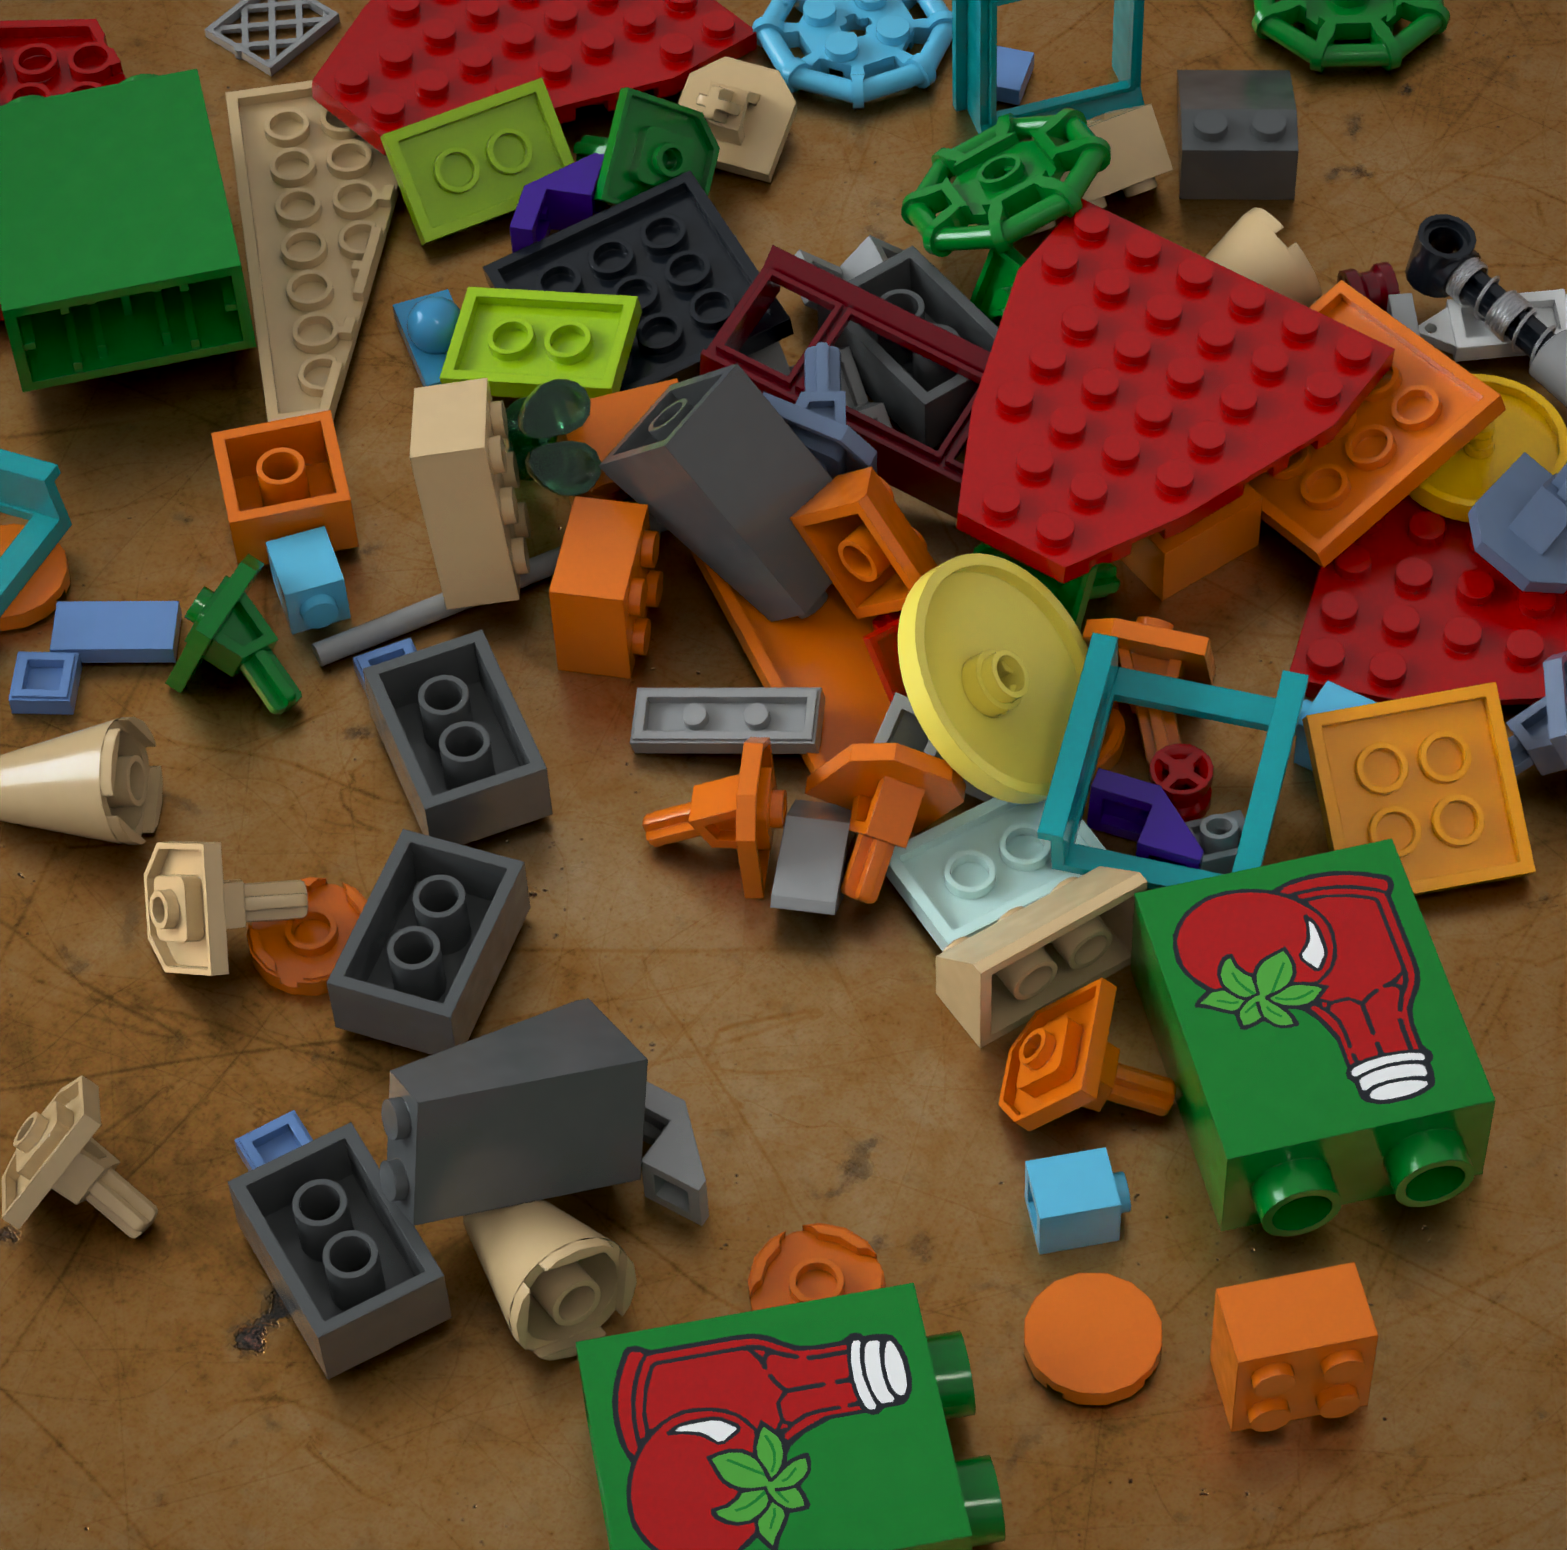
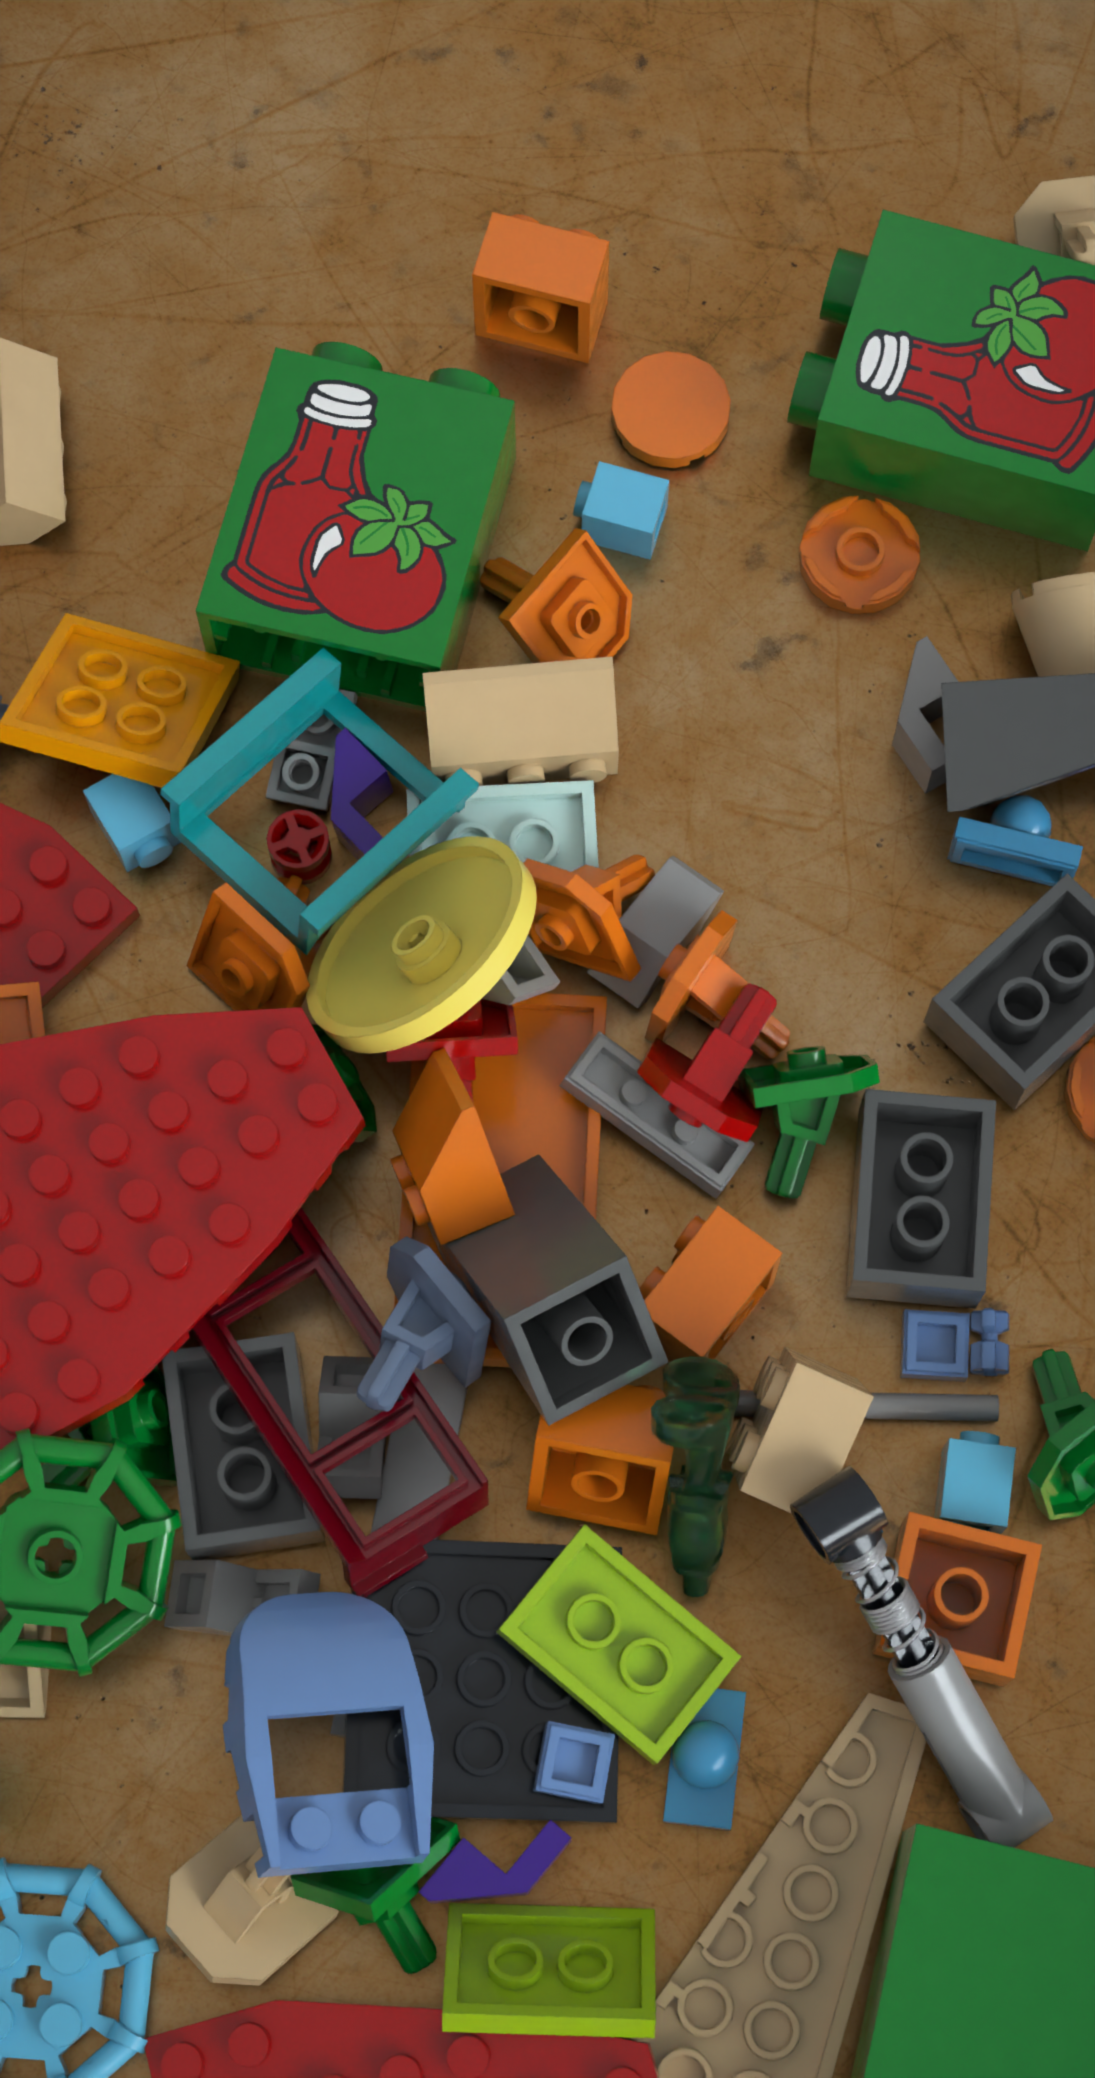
camera: 155 degrees left, 20 degrees up
none -> medium blue slope [223,1592,434,1878]
none -> medium blue tile [533,1721,615,1805]
none -> red piece [637,983,777,1142]
none -> green piece [738,1046,880,1198]
none -> piece [790,1466,1054,1848]
none -> medium blue piece [970,1308,1009,1376]

